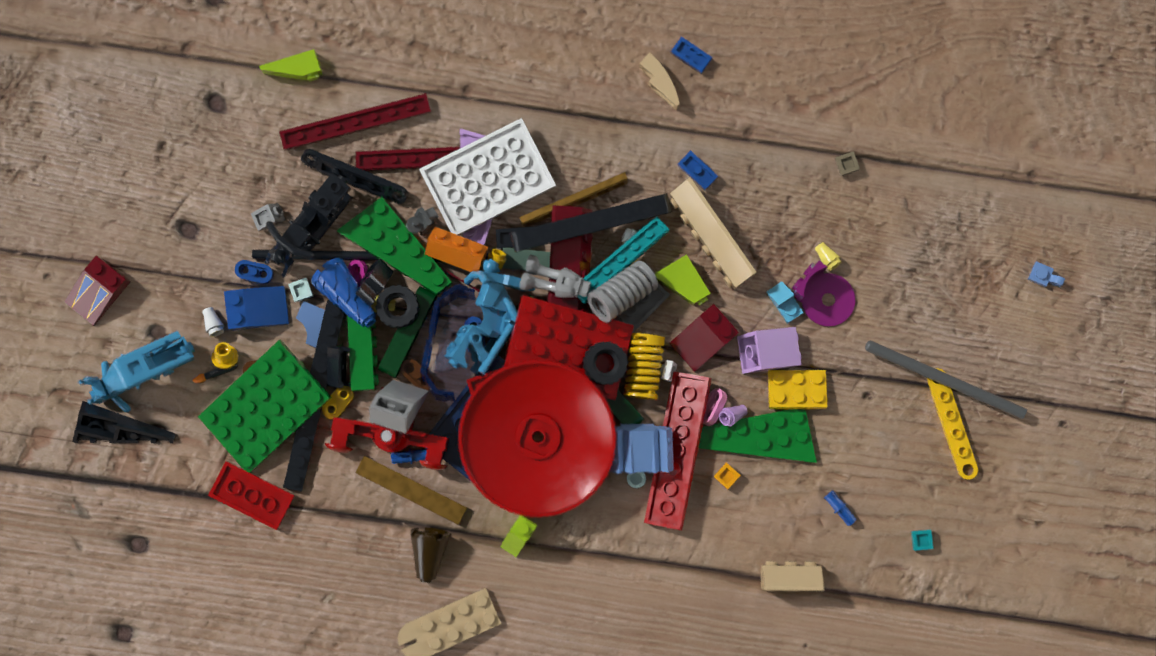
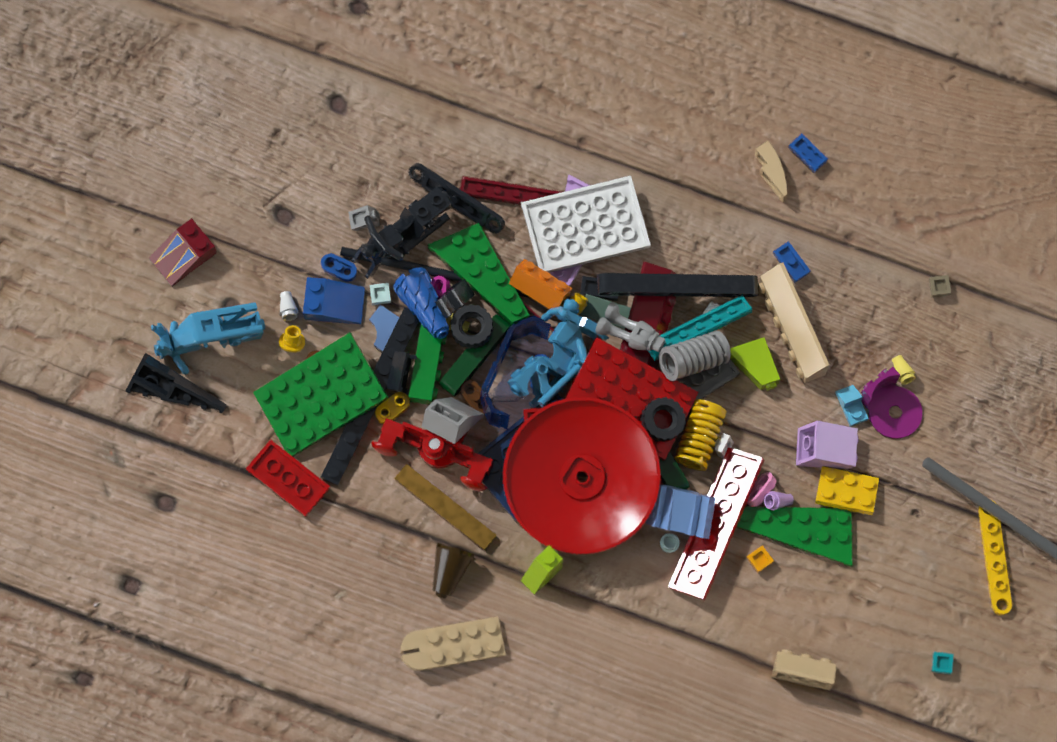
camera: 10 degrees right, 10 degrees down
black piece [193,364,238,383] -> none
lime slope [260,49,323,81] -> none
dark red plate [279,93,431,151] -> none
blue axle [391,448,427,464] -> none
dark grey hips [406,207,439,236] -> none
pearl gold tile [520,172,628,227] -> none
dark red slope [669,304,739,372] -> none
blue axle [824,490,856,526] -> none

